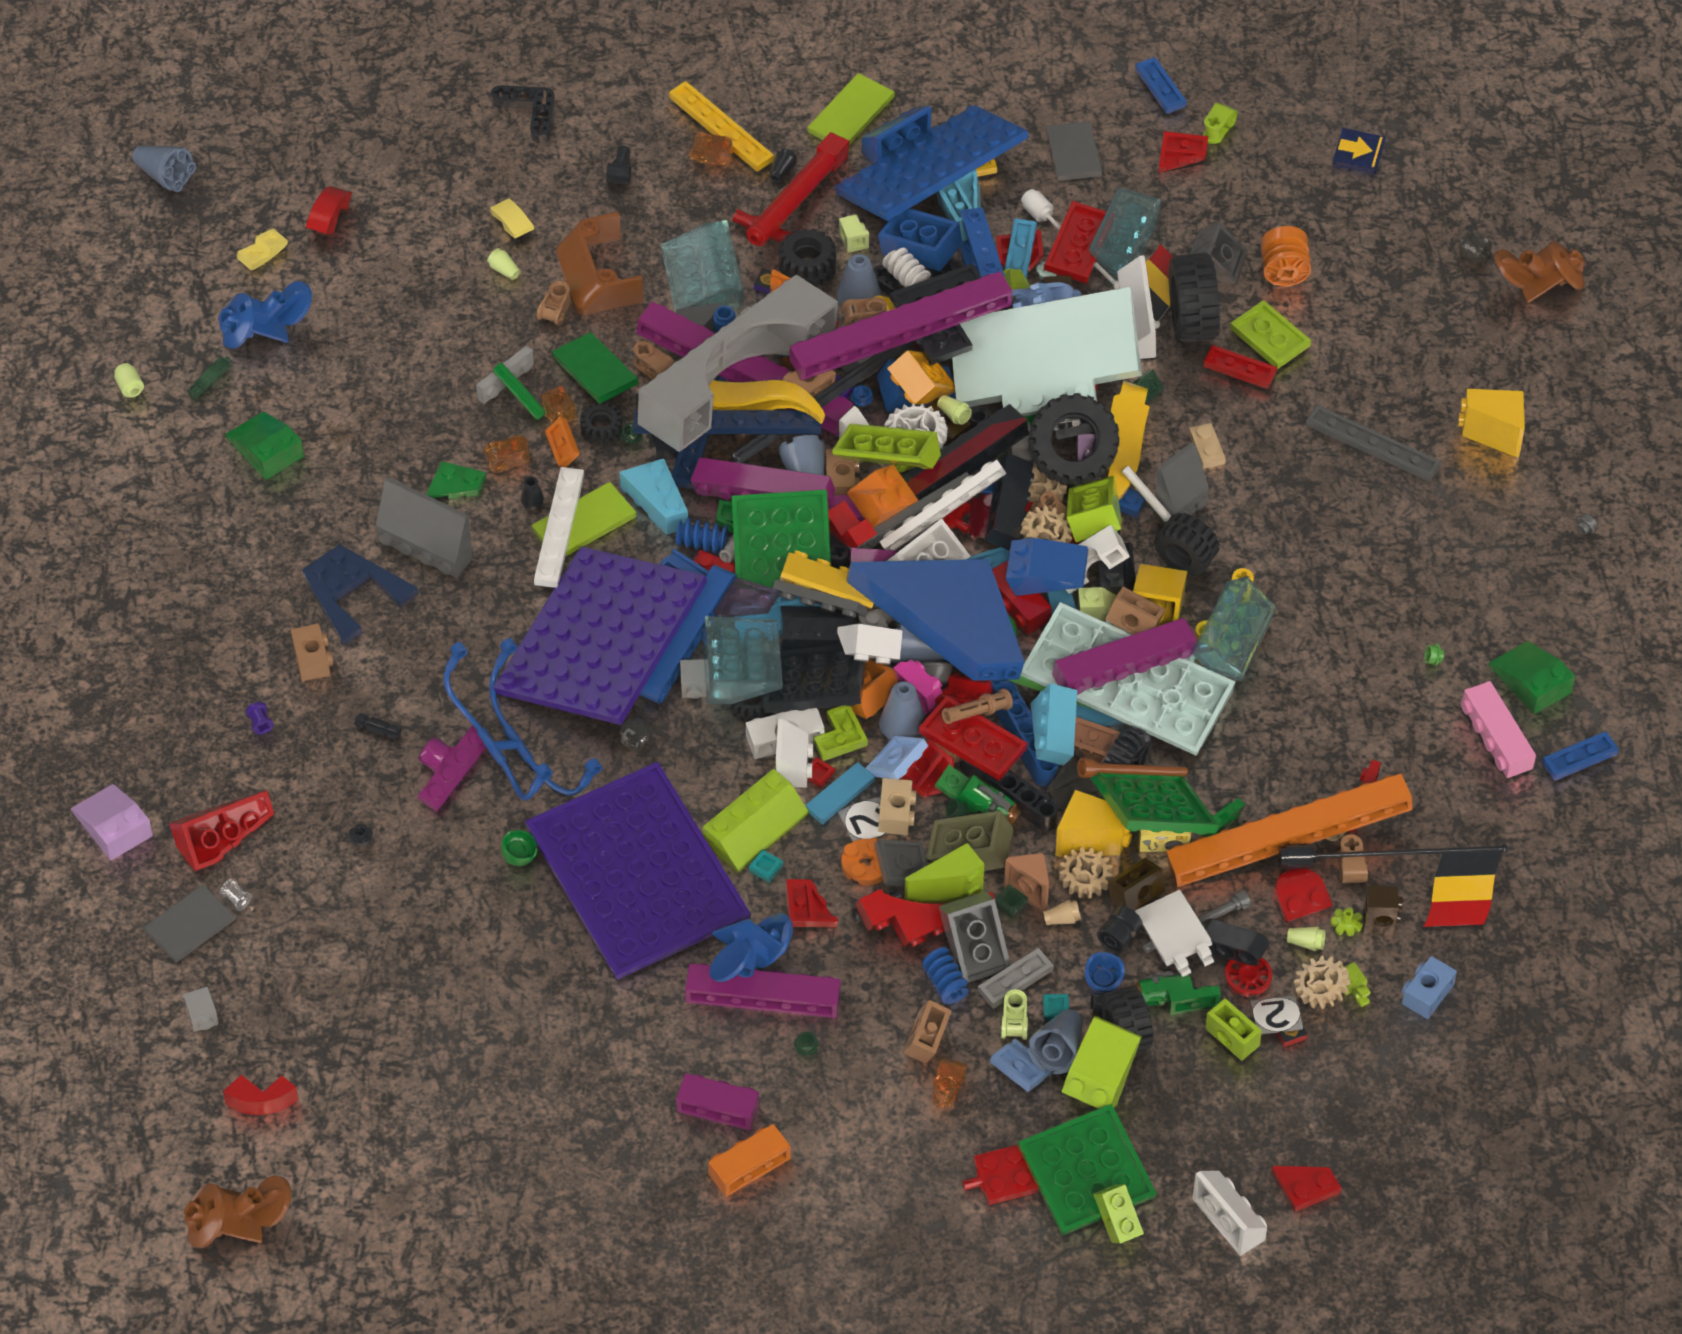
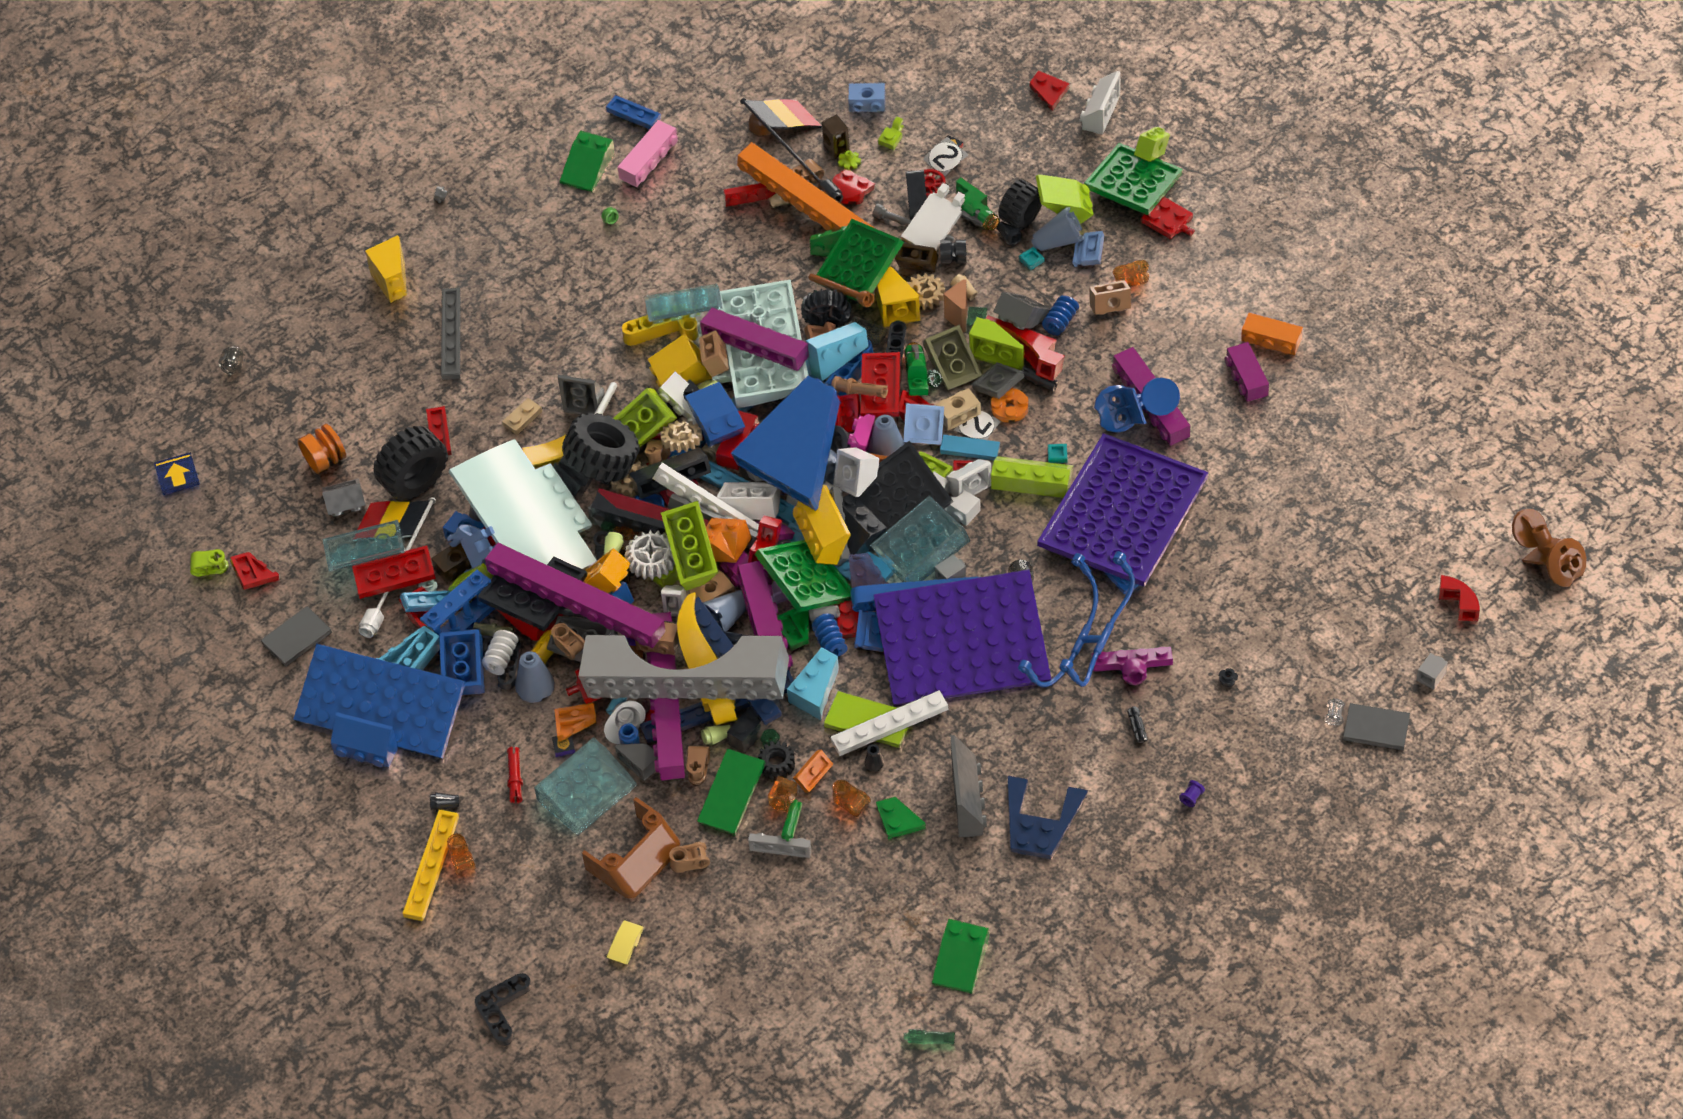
camera: 120 degrees left, 0 degrees up
lavender slope [71,784,153,861] -> none
yellowish green brick [114,363,144,397] -> none
red wedge [169,790,274,871] -> none
blue piece [218,281,312,349] -> none
light yellow slope [237,228,288,271] -> none
medium nougat brick [291,623,333,681] -> none
red brick [305,186,352,235] -> none
yellowish green cone [487,248,521,280] -> none
green hair [500,830,538,866] -> none
black pin [606,146,631,185] -> none
red brick [746,132,850,246] -> none
black tyre [779,228,836,288] -> none
red wing [785,879,838,928] -> none
clear green plate [794,1031,819,1056] -> none
lime tile [807,73,895,145] -> none
yellowish green brick [839,214,869,253] -> none
light grey plate [978,948,1054,1009] -> none
yellowish green piece [1001,989,1028,1040] -> none
blue helmet [1084,952,1125,992] -> none
white slope [1114,255,1156,359] -> none
blue plate [1135,57,1187,114] -> none
black tyre [1154,513,1220,576] -> none
lime brick [1205,998,1262,1061] -> none
lime plate [1230,300,1311,369] -> none
yellowish green cone [1287,926,1325,951] -> none
tan gear [1294,956,1351,1009] -> none
dark orange piece [1494,241,1585,303] -> none

